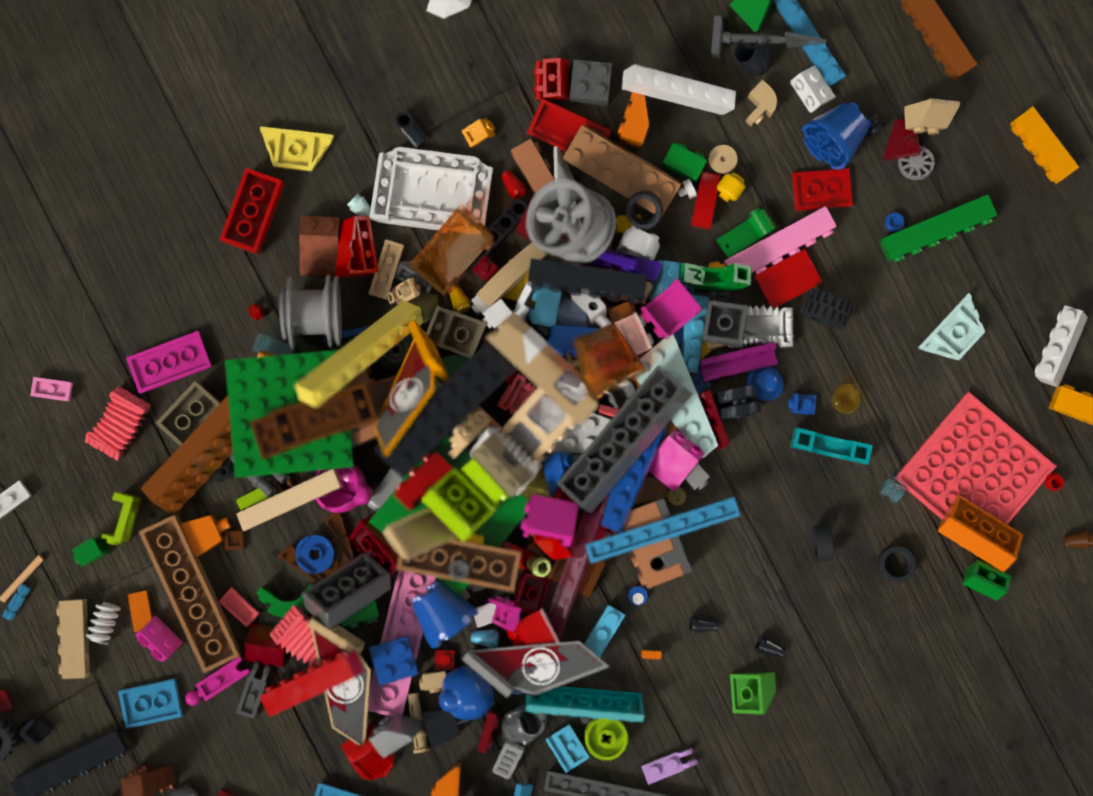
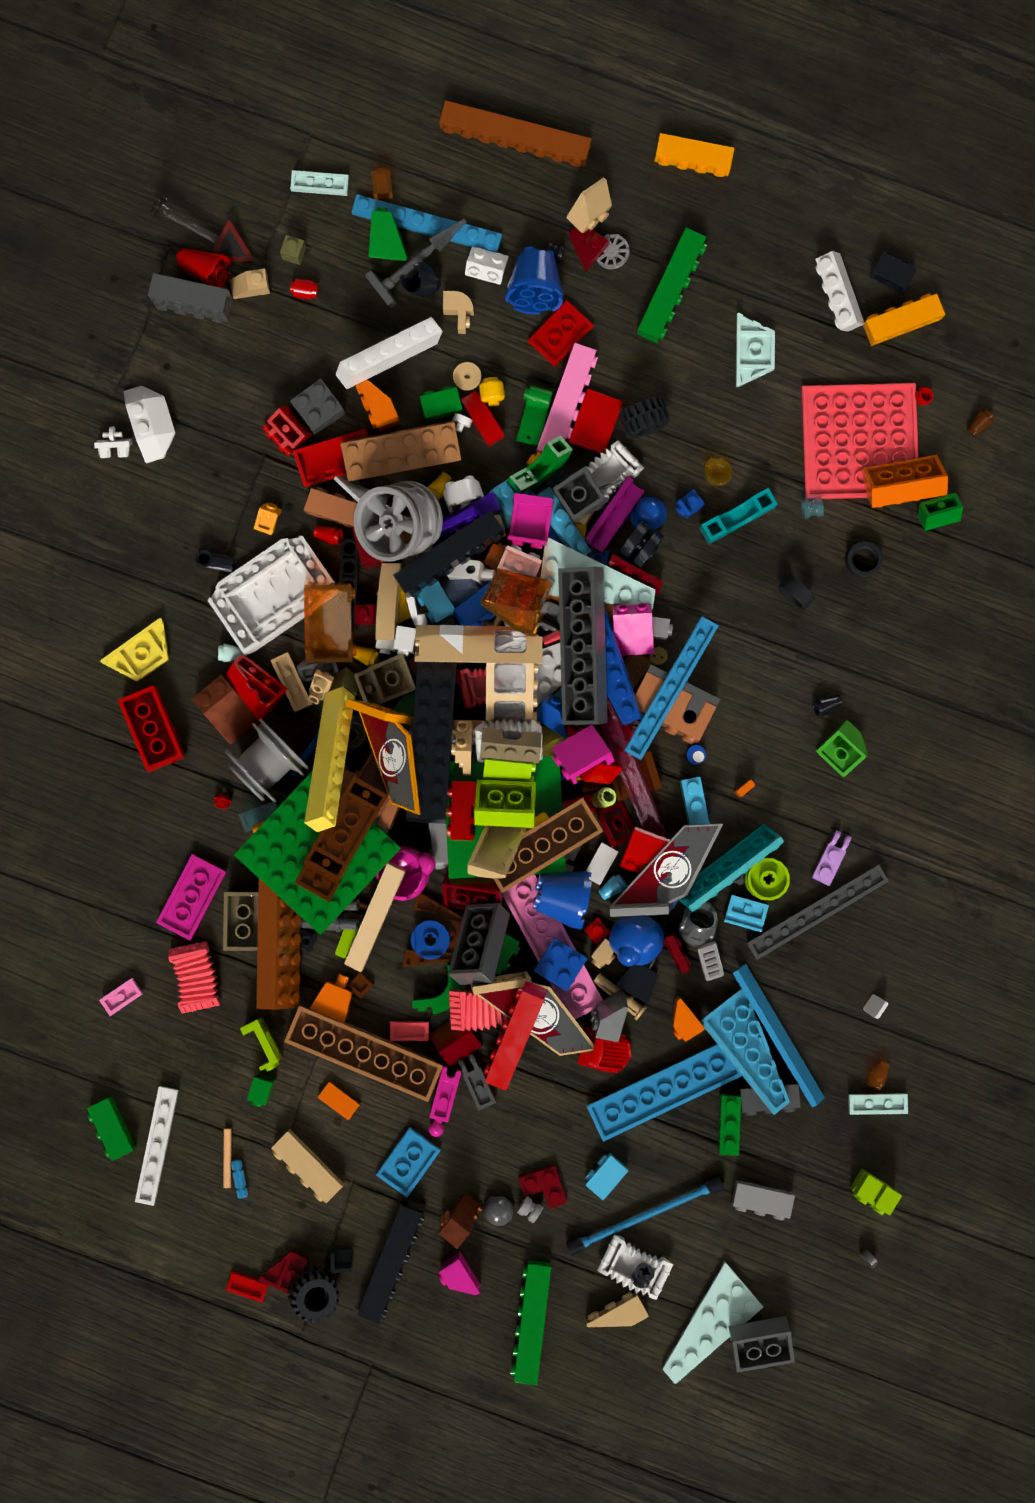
camera: 45 degrees left, 0 degrees up
white piece [85,602,121,645] -> none
dark pink bracket [135,615,183,662] -> none
flat silver tile [449,560,469,580] -> none
dark pink bracket [487,596,521,631] -> none
black tyre [626,190,663,229] -> none
black cone [689,614,719,633] -> none
blue tile [884,212,905,232] -> none

